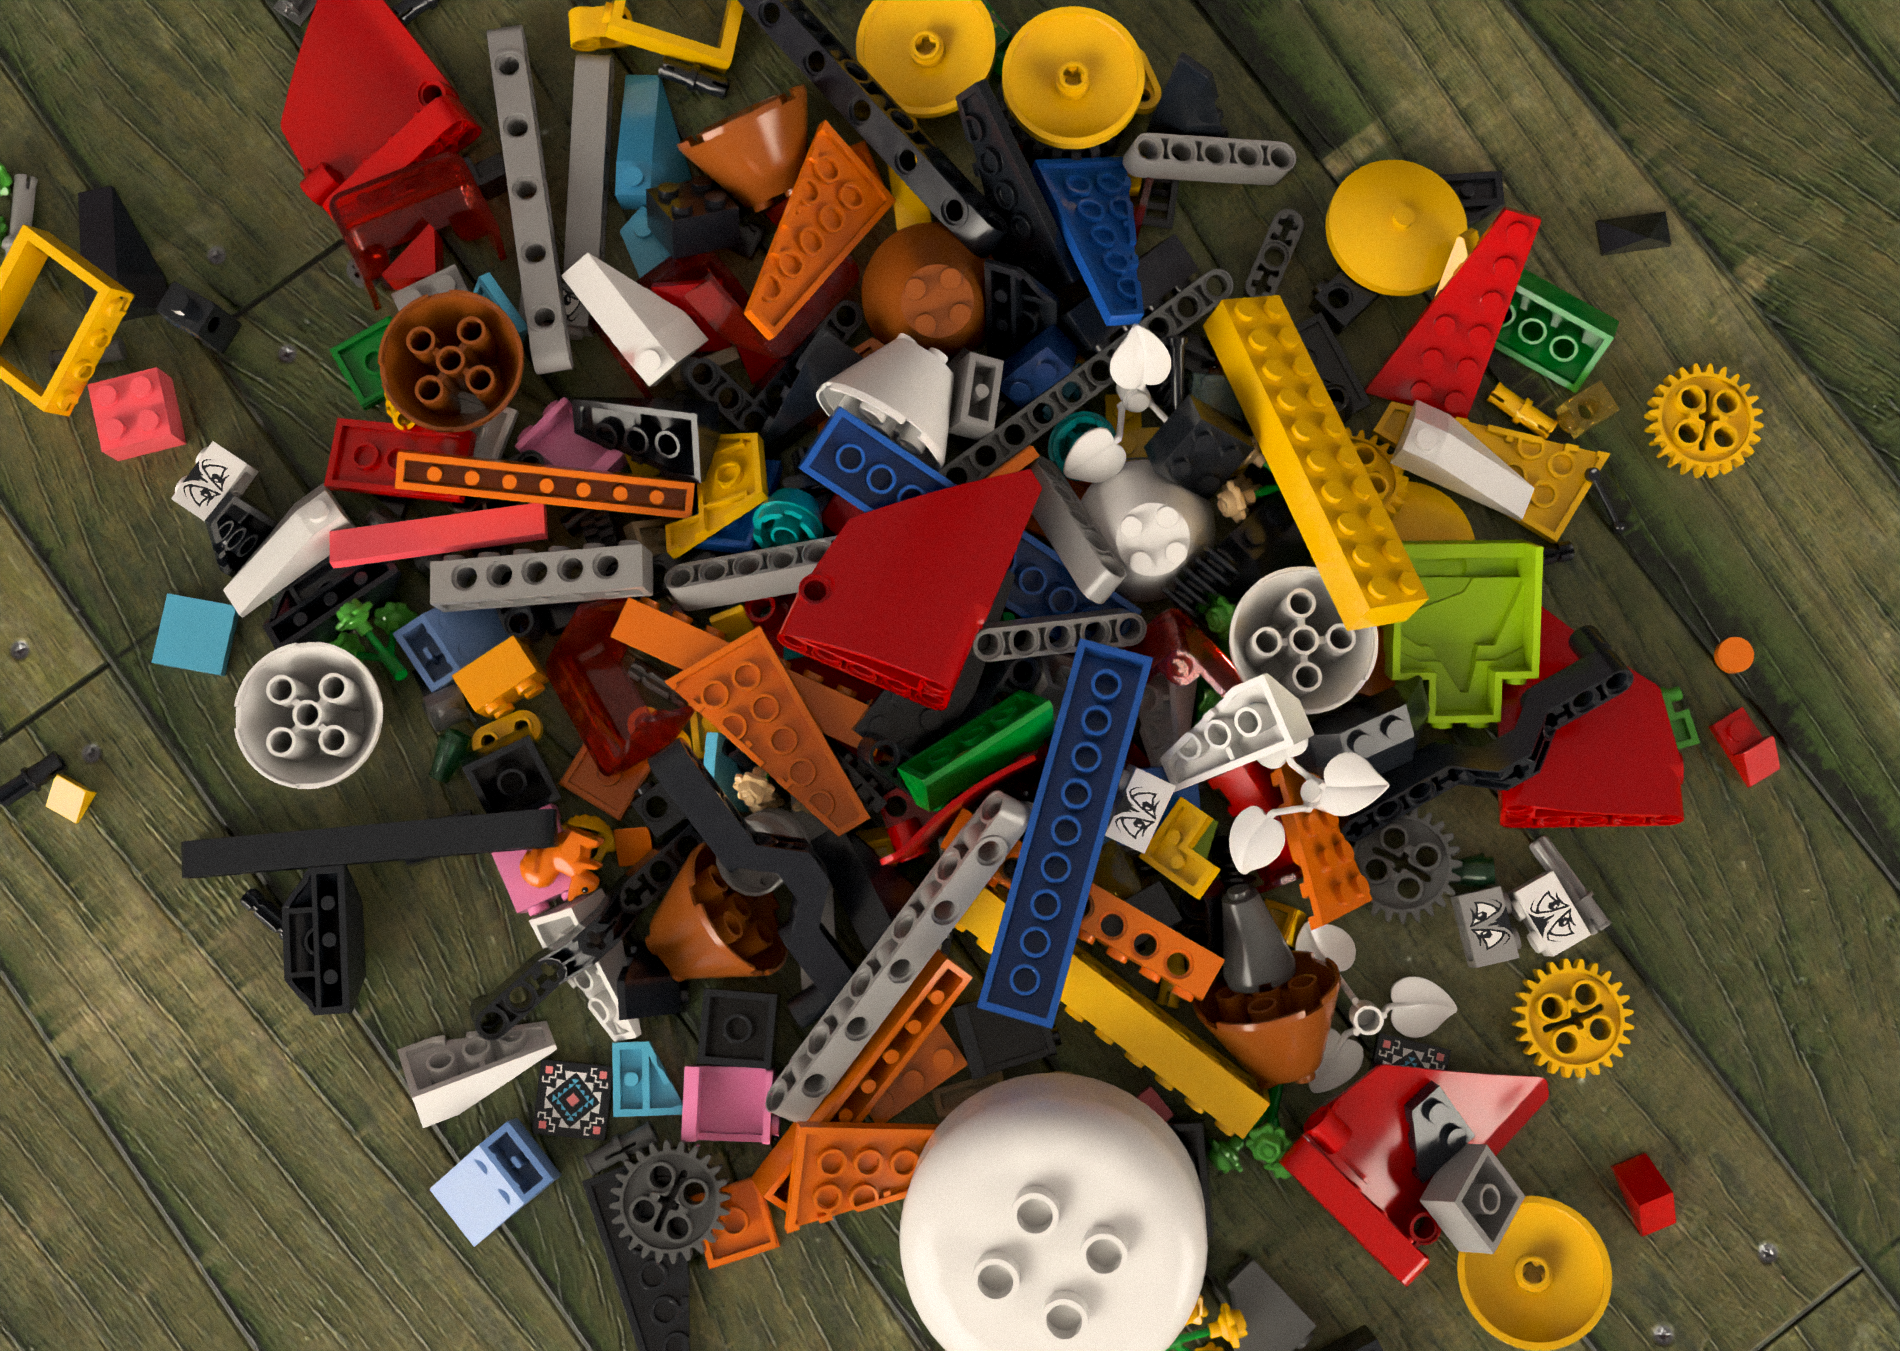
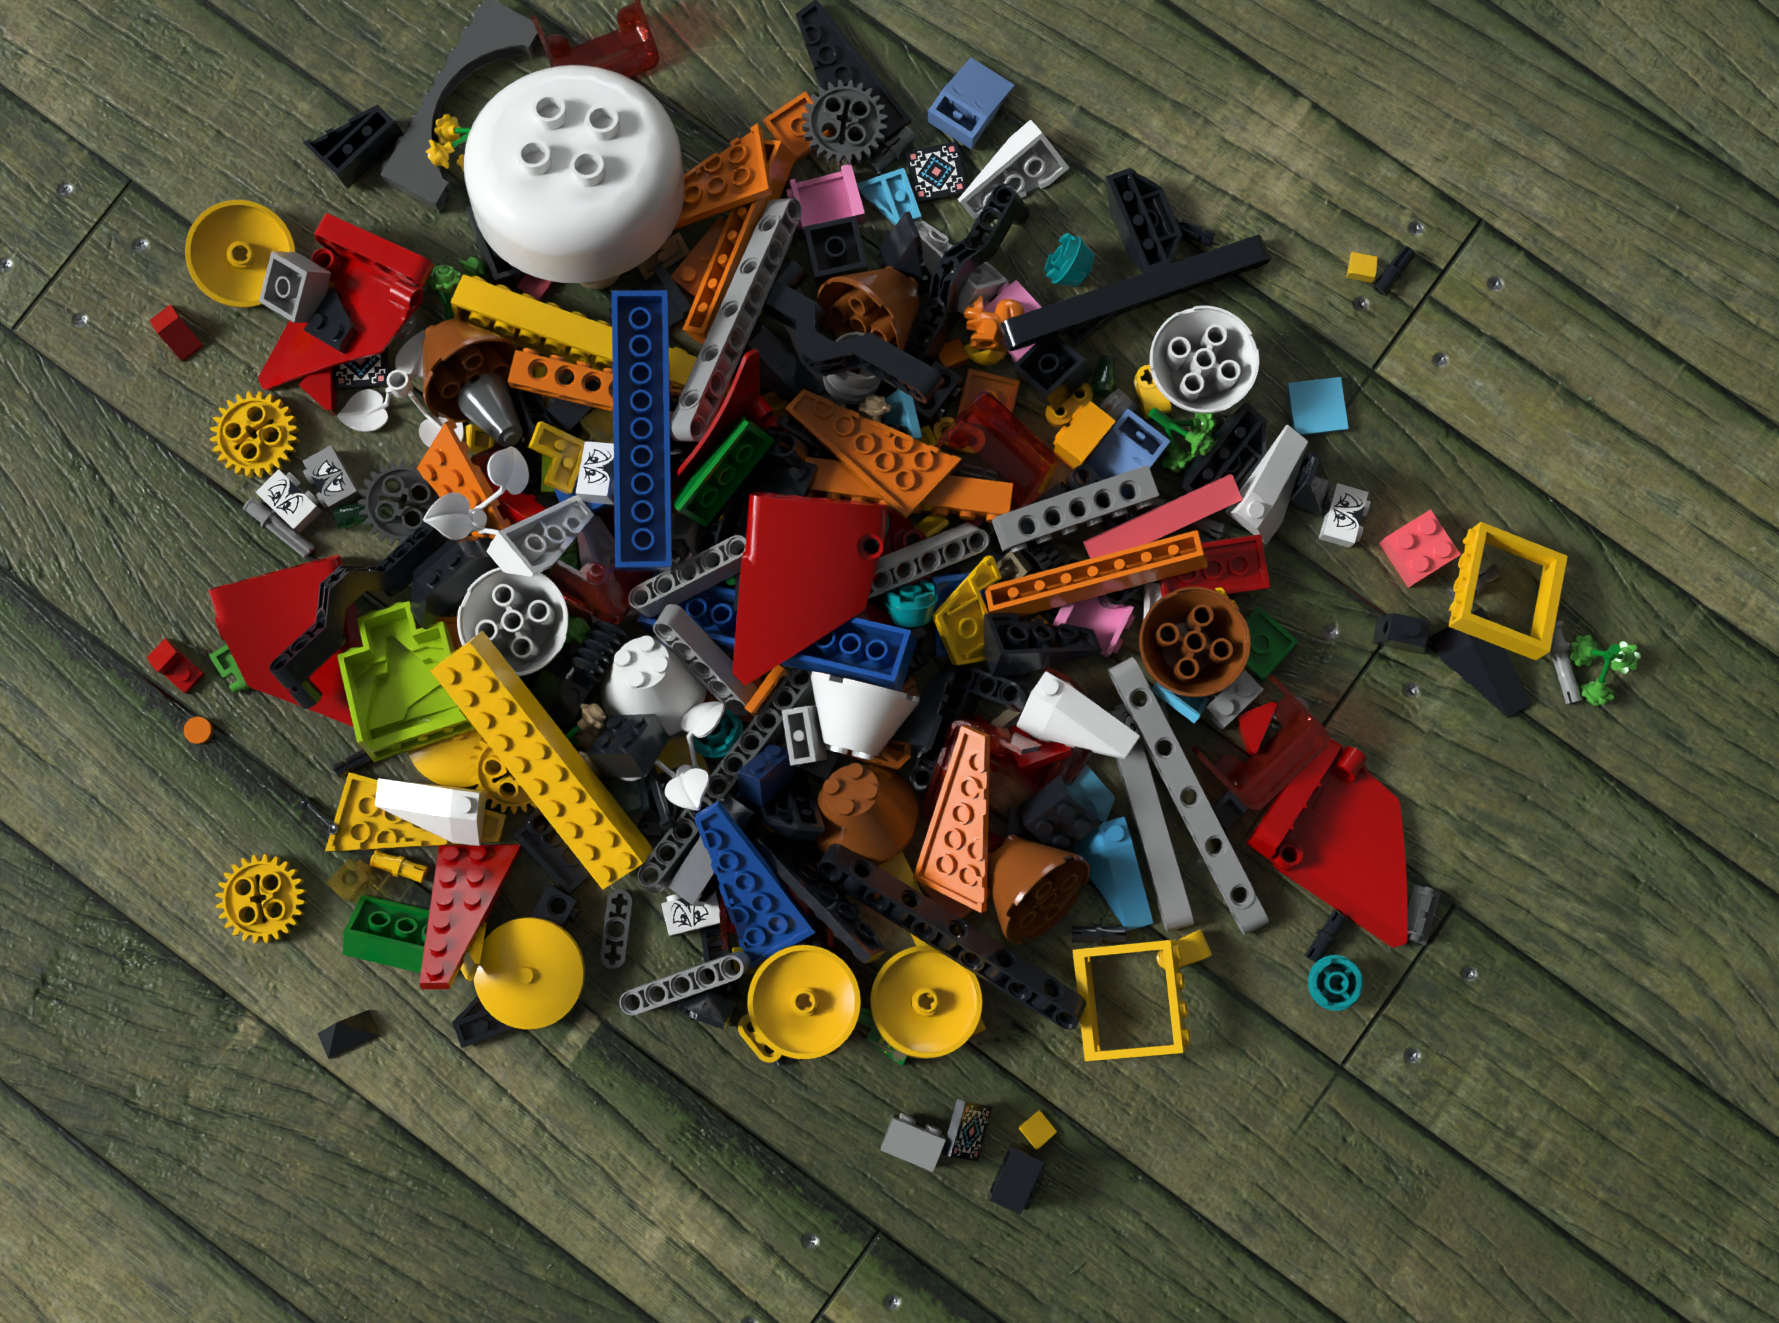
camera: 160 degrees right, 0 degrees up
none -> red slope [299,367,337,416]
none -> white brick [661,891,724,936]
none -> teal cone [1044,233,1094,287]
none -> yellow piece [1134,365,1172,420]

